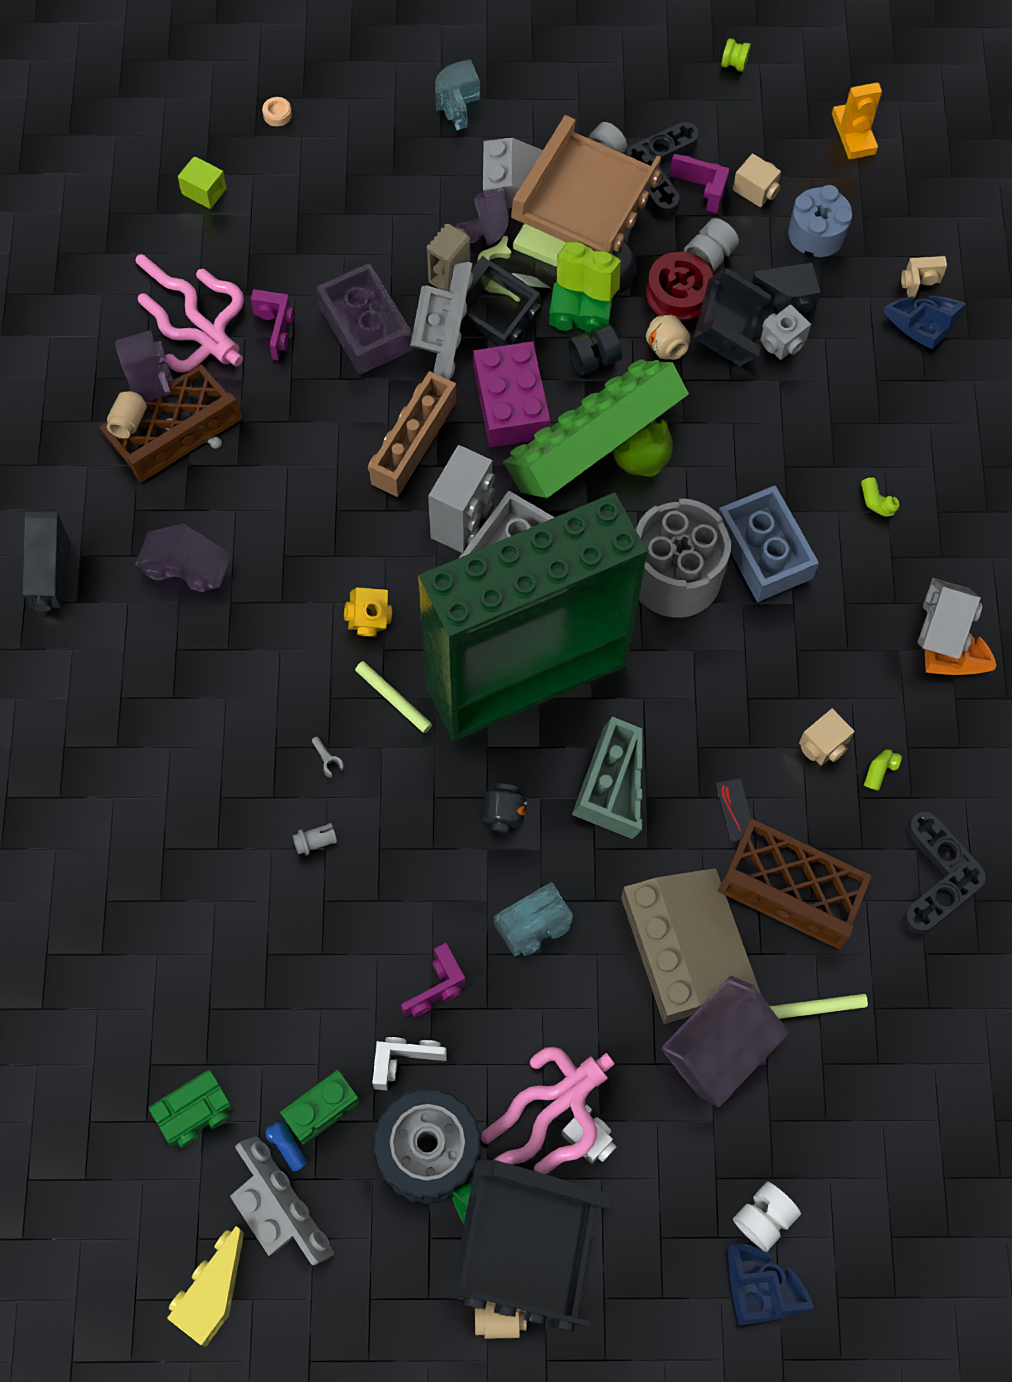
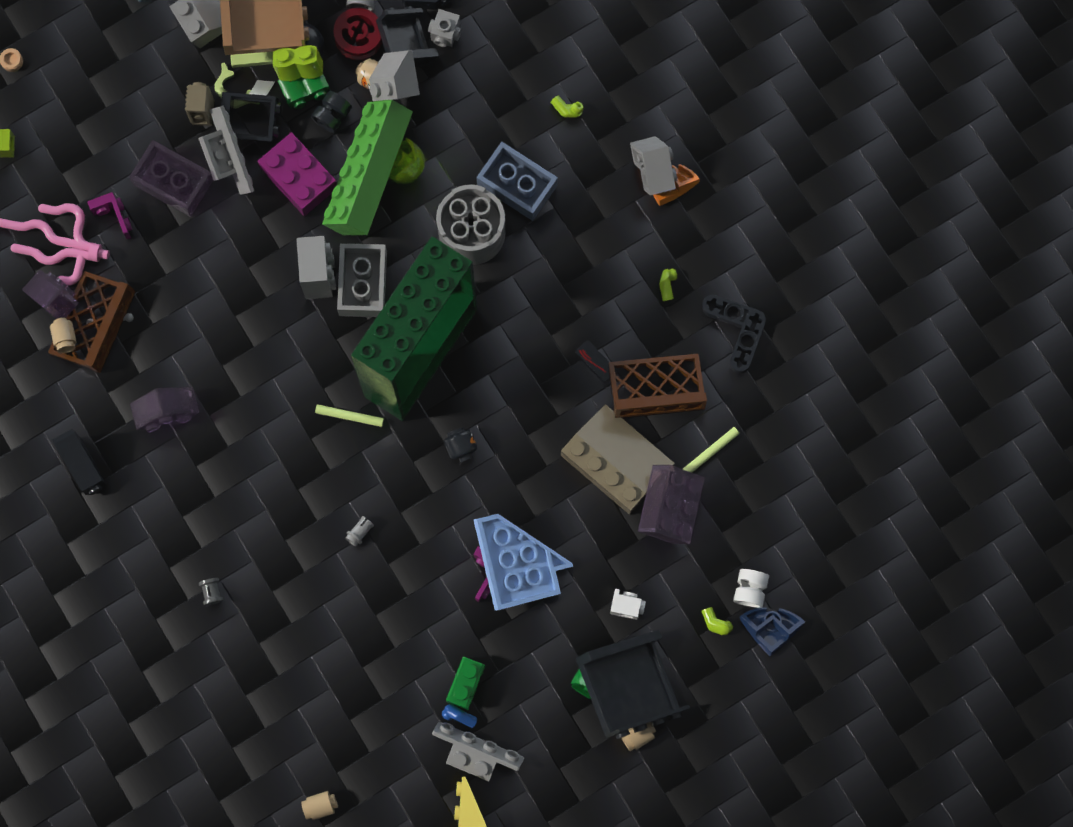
camera: 30 degrees left, 10 degrees up
green brick [148,1069,234,1148] -> none
light grey hand [312,737,343,777] -> none
yellow brick [344,587,392,636] -> none
medium nougat brick [368,371,457,497] -> none
white bracket [372,1037,447,1090] -> none
wheel [374,1088,481,1204] -> none
clear purple brick [455,186,511,246] -> none
bright pink plant [469,1047,615,1182] -> none
clear light blue brick [494,882,573,956] -> none
sand green wedge [572,717,642,839] -> none
tan brick [799,708,855,766] -> none
none -> dark grey bush [199,578,224,606]
none -> tan brick [301,791,338,820]
none -> light grey slope [369,50,420,101]
none -> light blue wing [474,514,573,610]
none -> lime arm [701,607,733,635]

